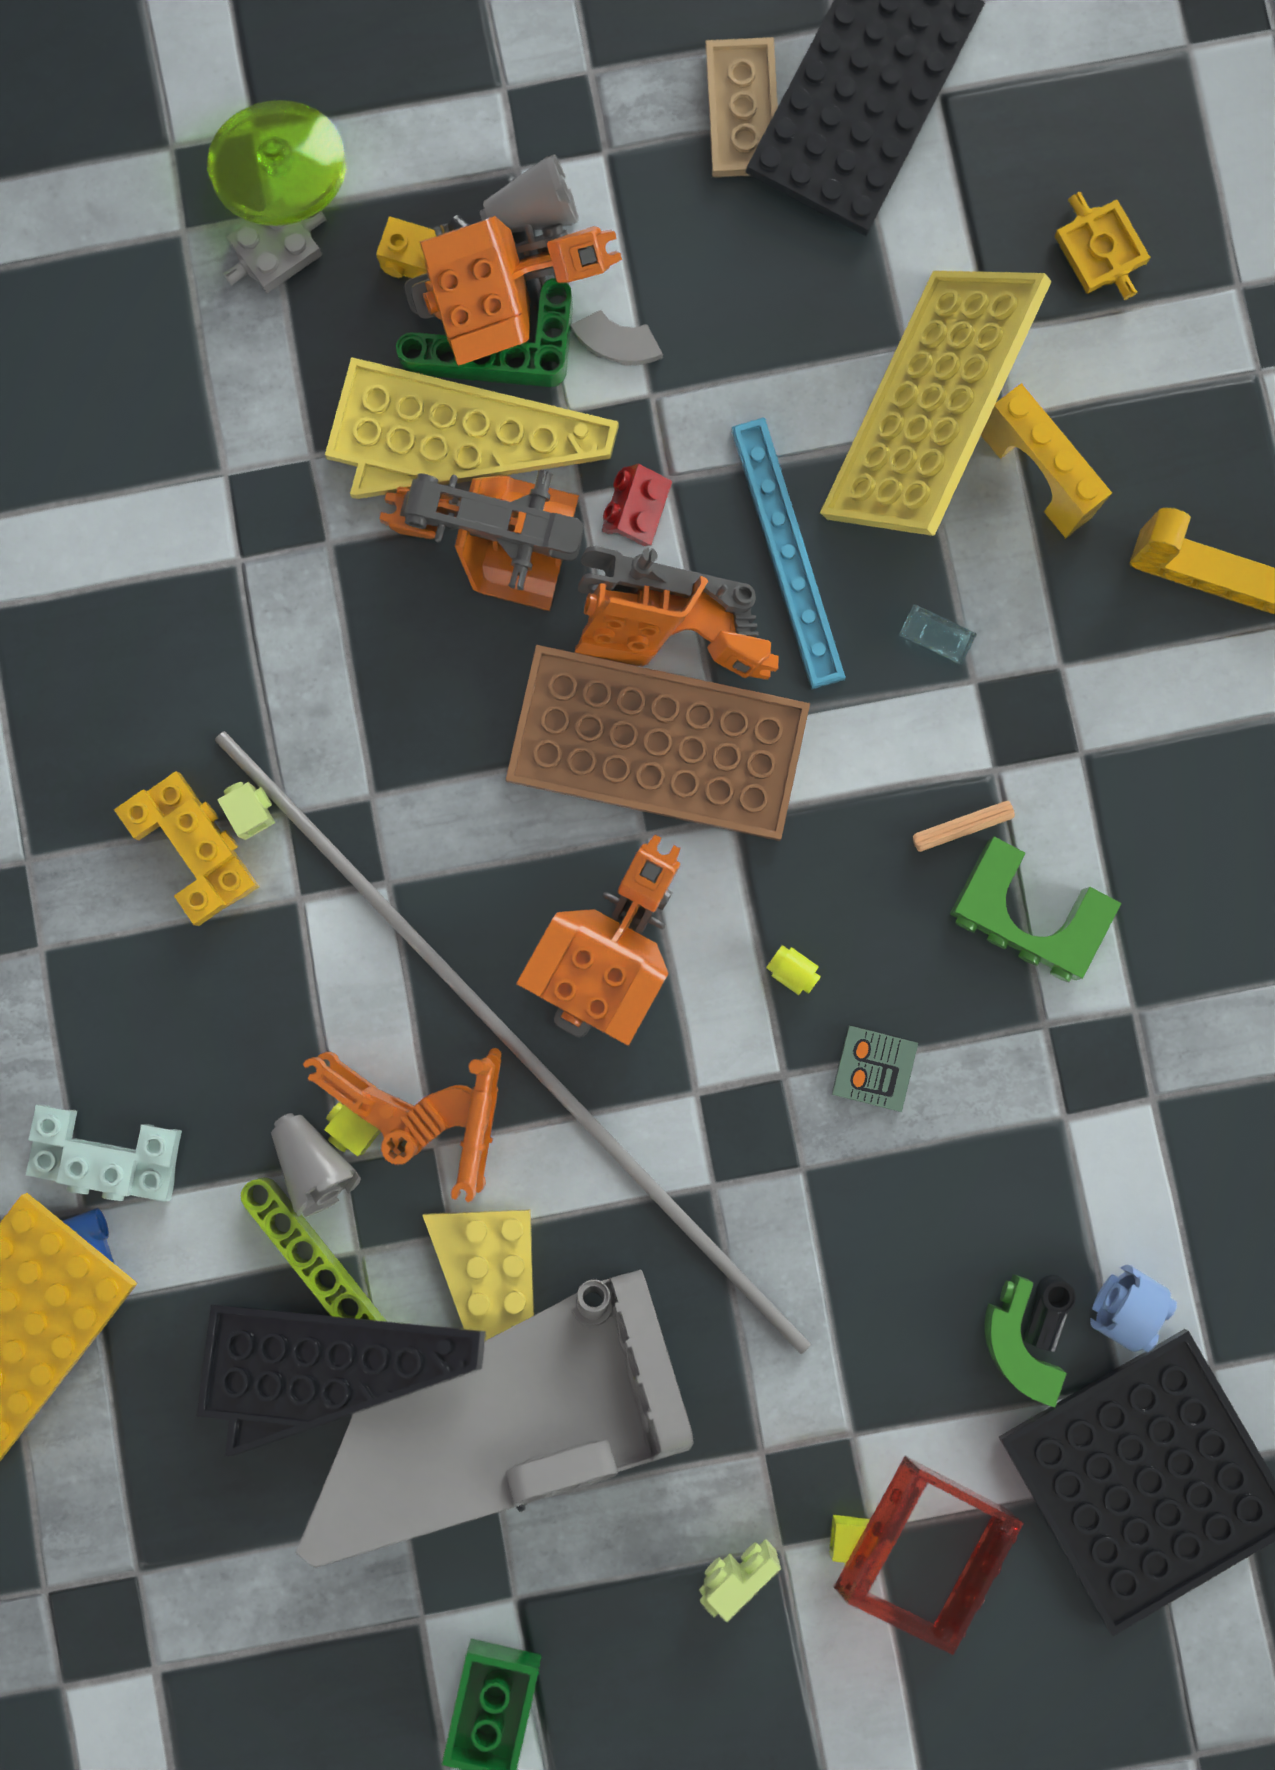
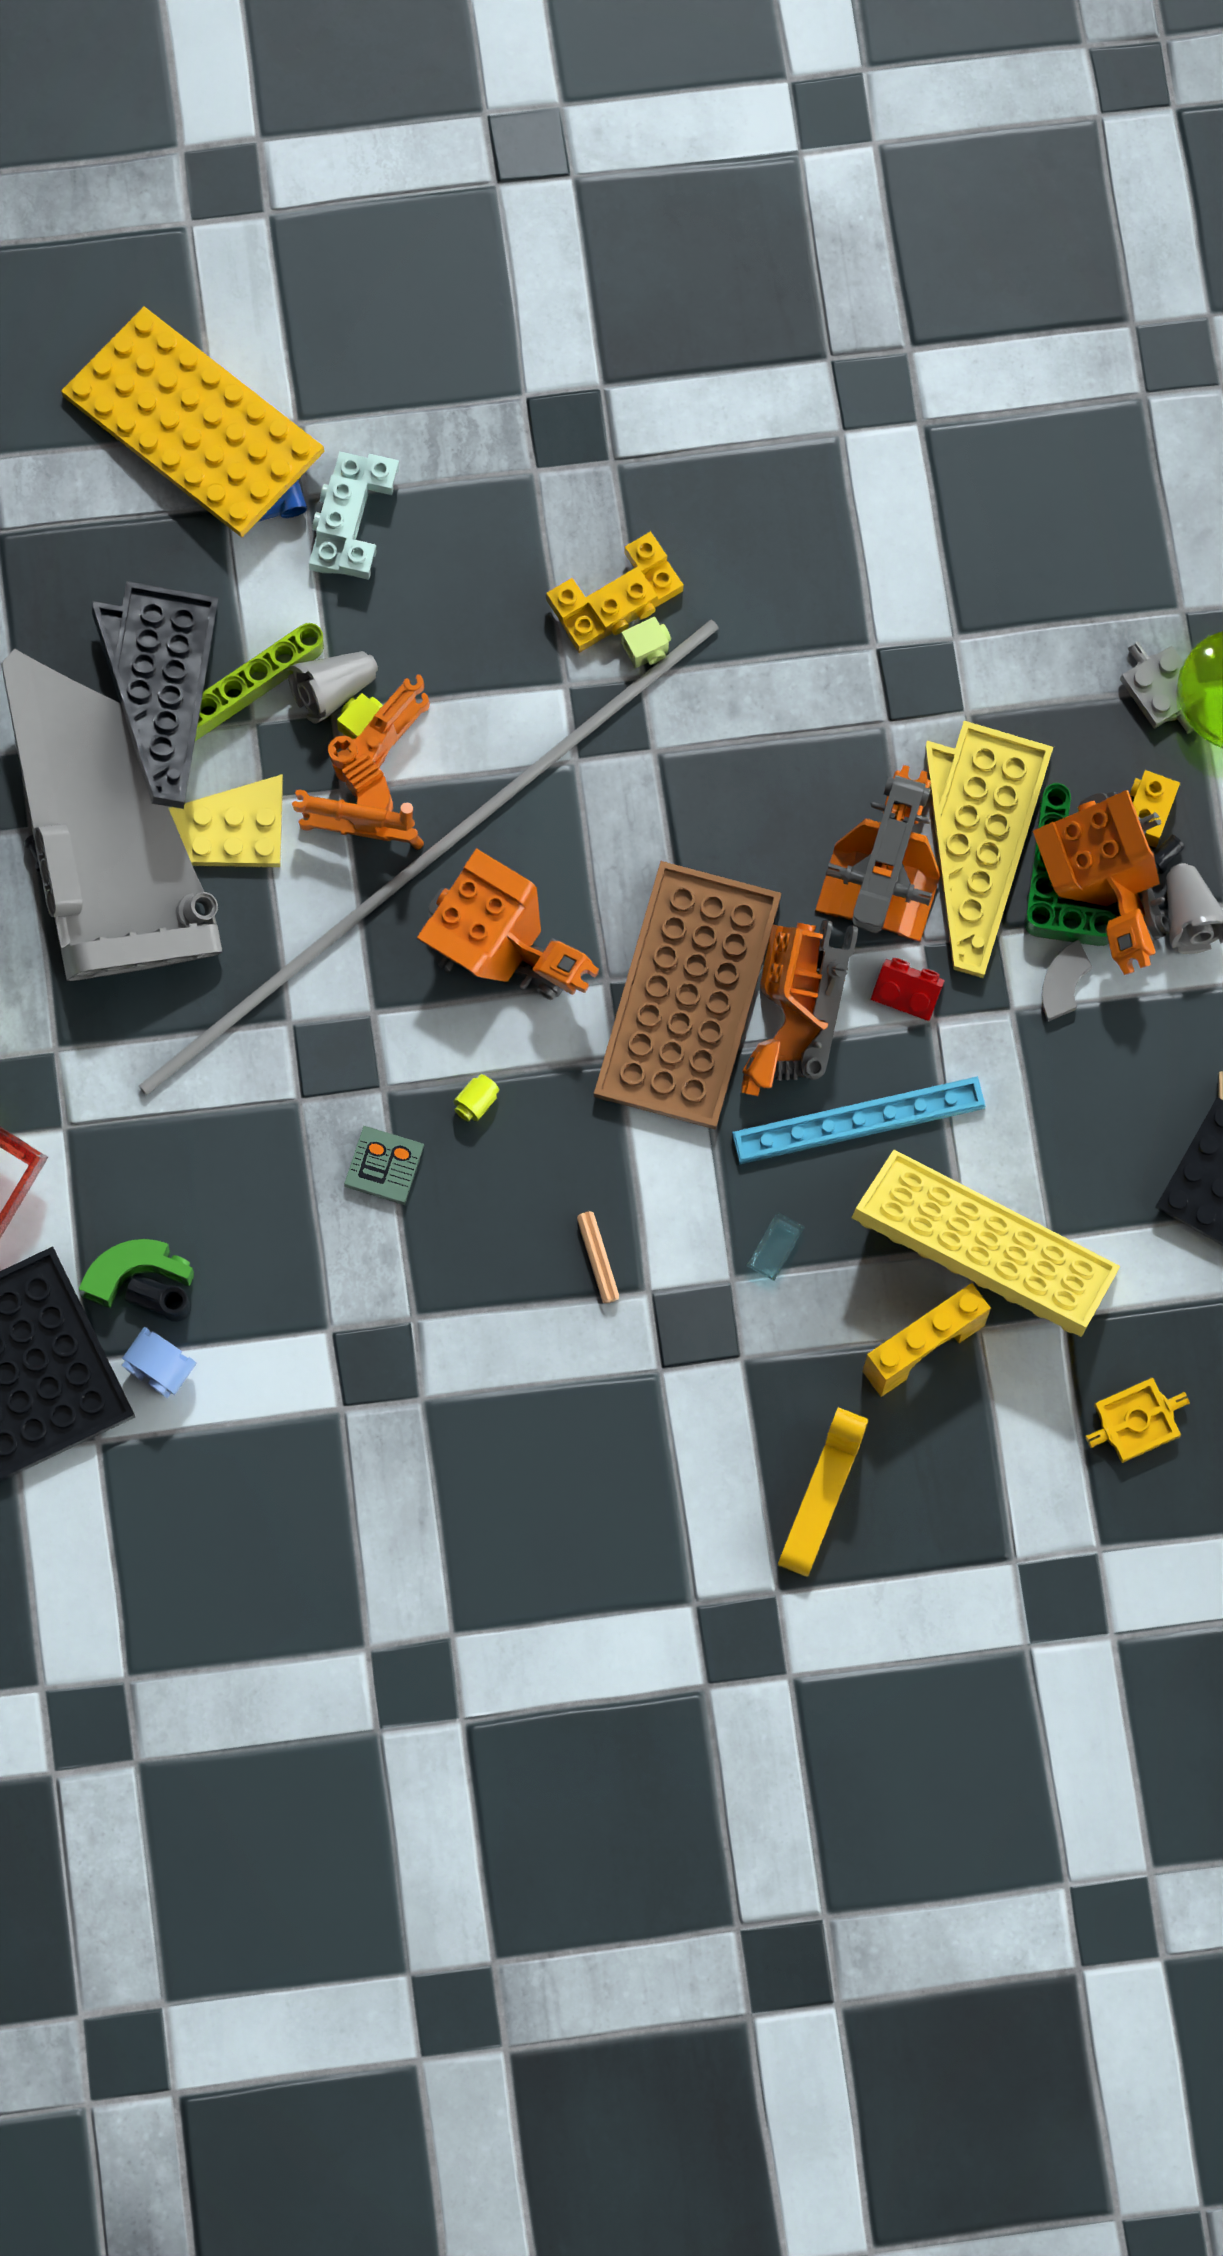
camera: 85 degrees right, 10 degrees down
bright green arch [950,836,1122,983] -> none

